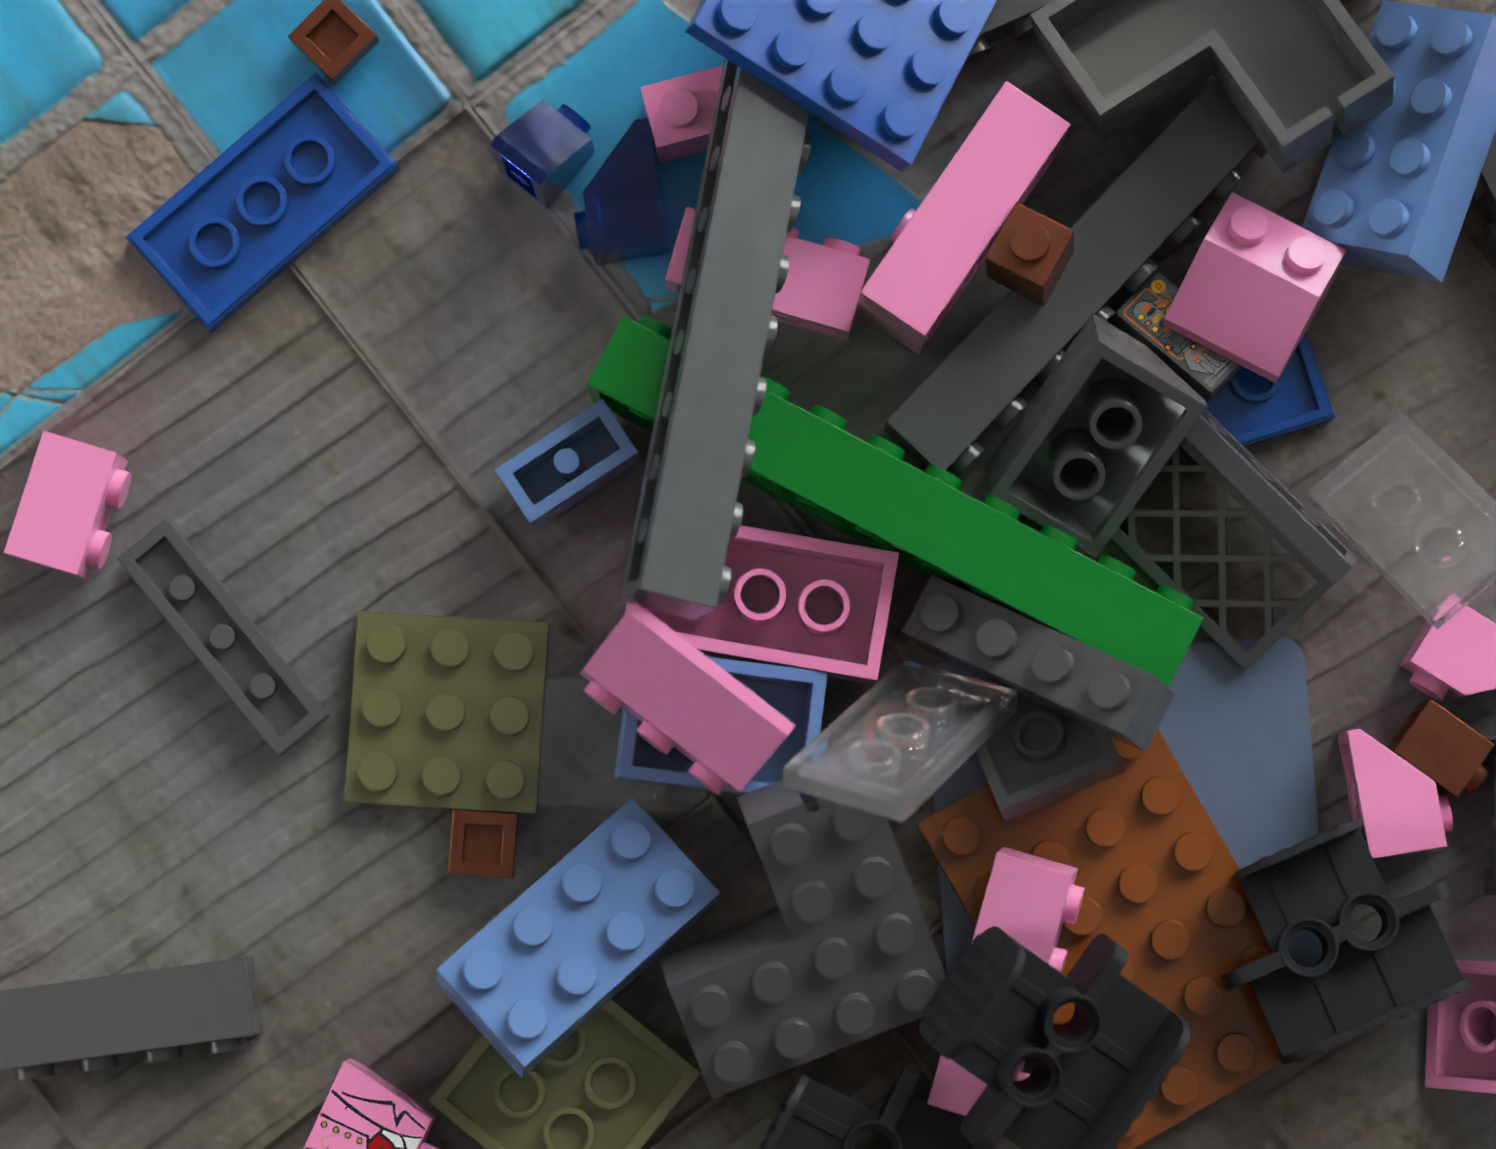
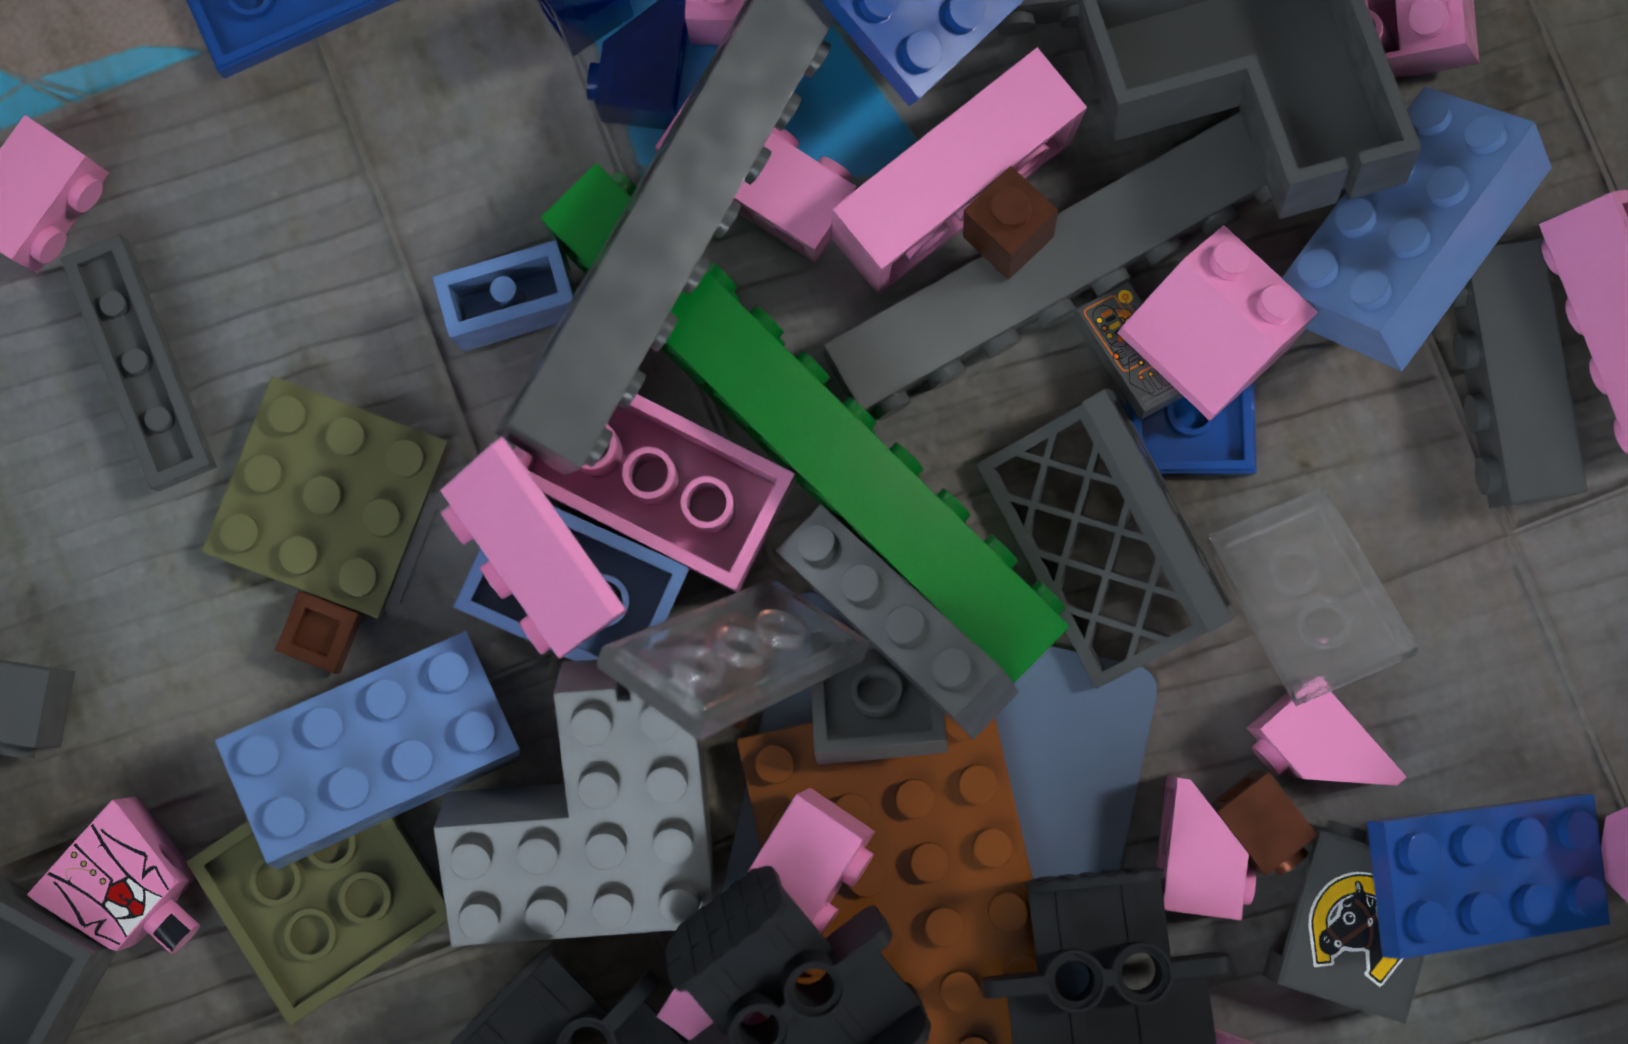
camera: 20 degrees right, 0 degrees up
dark grey slope [986,314,1207,558] -> none

